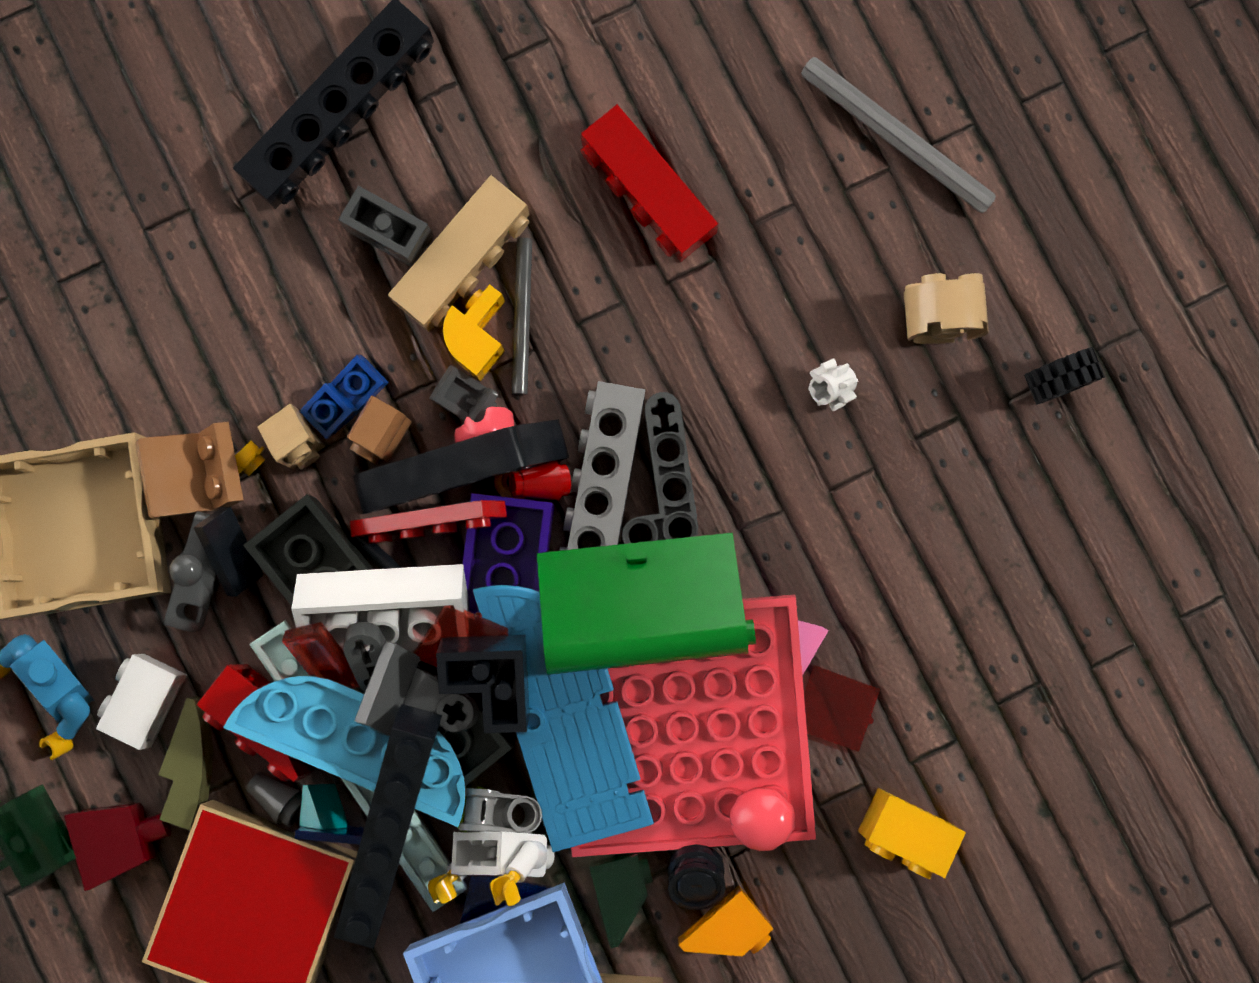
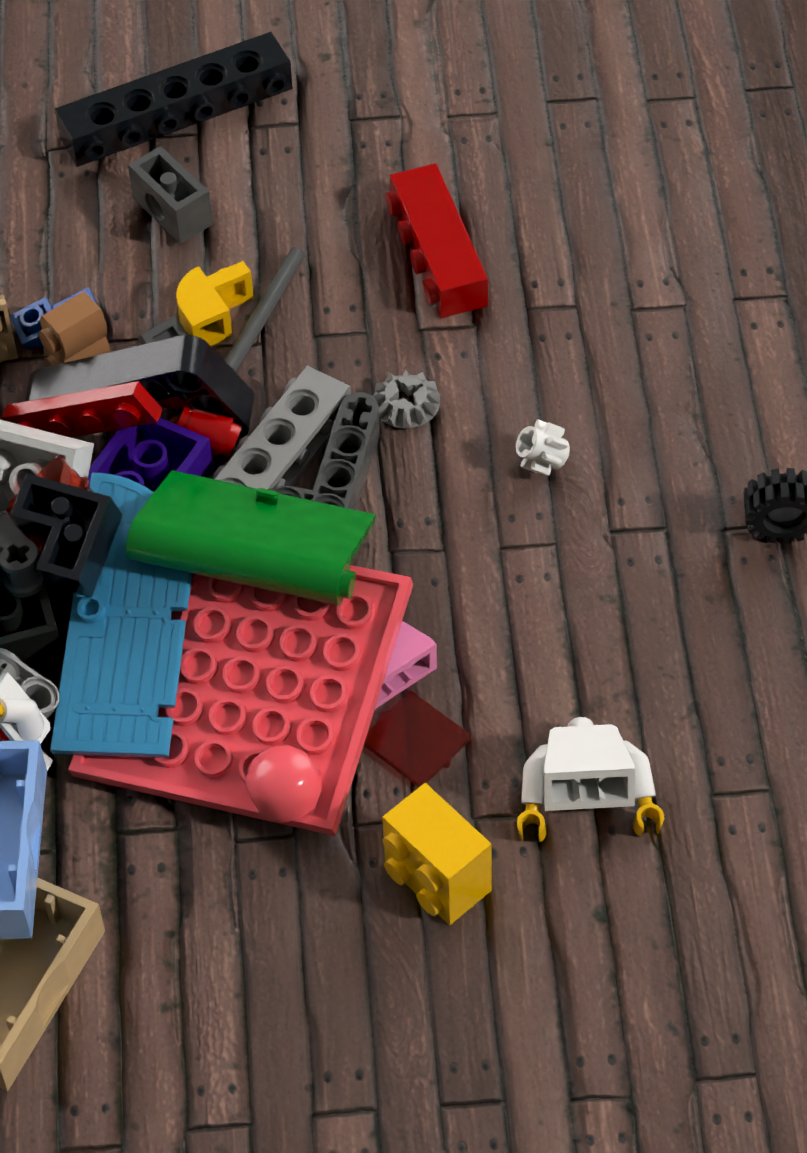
camera: 20 degrees right, 30 degrees down
tan brick [388,175,530,332] -> none
clear green slope [589,853,653,949] -> none
black wheel [668,844,726,910] -> none
light orange slope [678,885,773,957] -> none
light grey axle [801,57,996,213] -> none
tan brick [904,273,989,344] -> none
none -> light grey gear [373,369,440,428]
none -> white torso [517,717,664,842]

